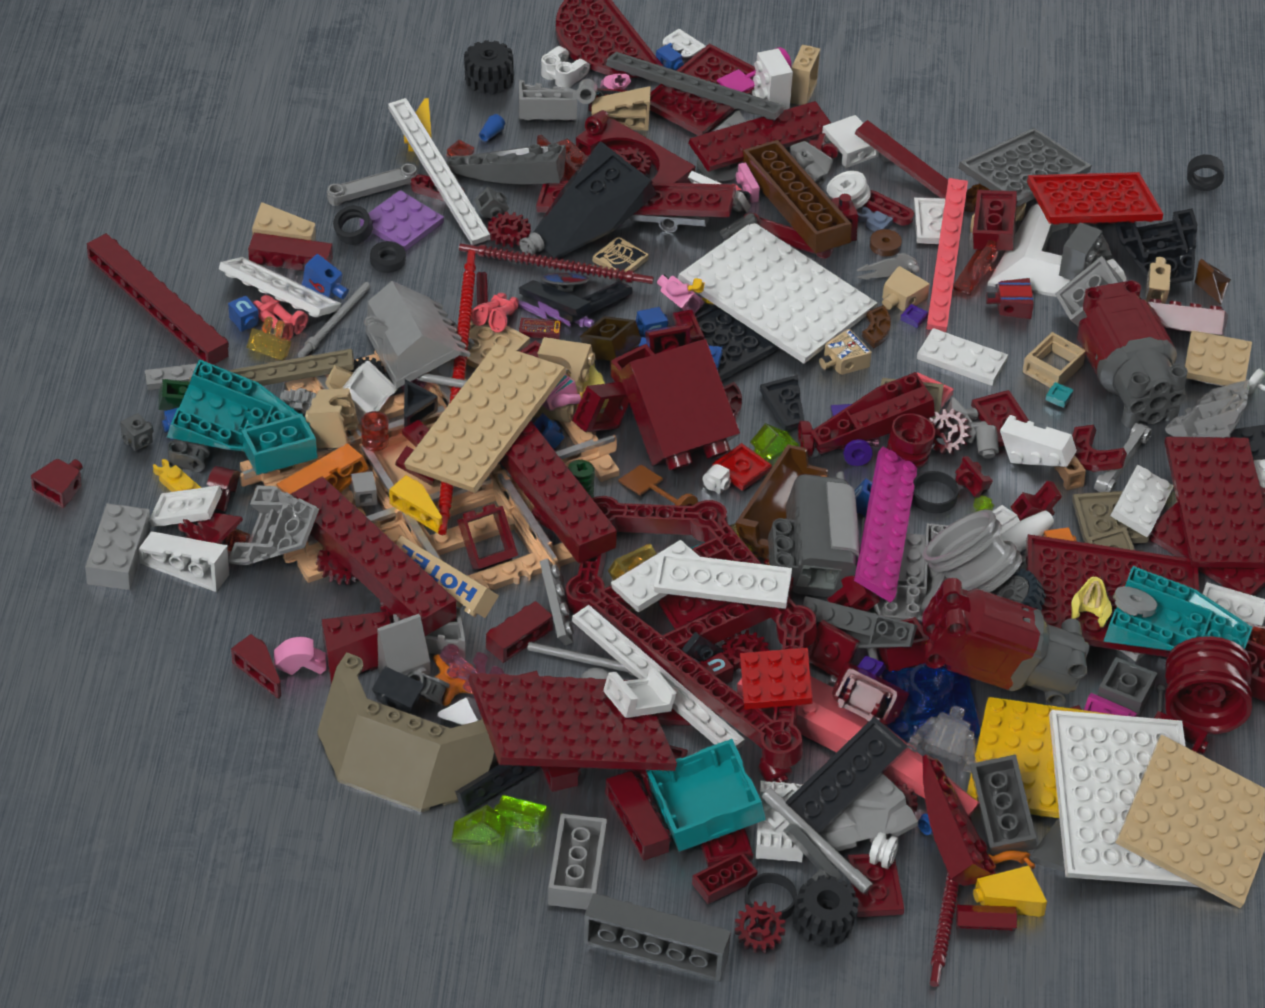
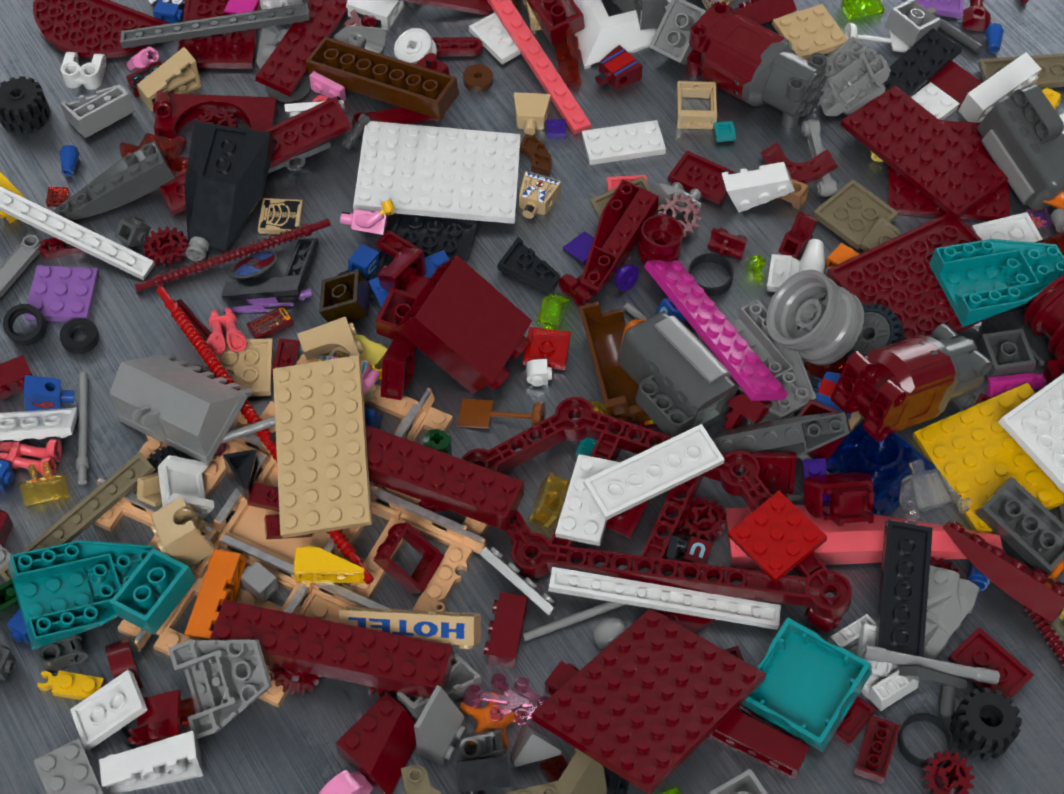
camera: 35 degrees left, 10 degrees up
light grey gear [280,388,316,416] -> none
clear red wheel [361,411,389,451] -> none
light grey brick [576,79,597,104] -> none
white panel [603,667,676,718] -> none
sand blue plate [857,207,893,231] -> none
light grey piece [857,253,920,280] -> none
white wheel [869,832,898,869] -> none
light grey brick [976,425,999,459] -> none
light yellow animal [1071,577,1112,627] -> none
white plate [1110,464,1174,537] -> none
light grey tile [1113,586,1157,618] -> none

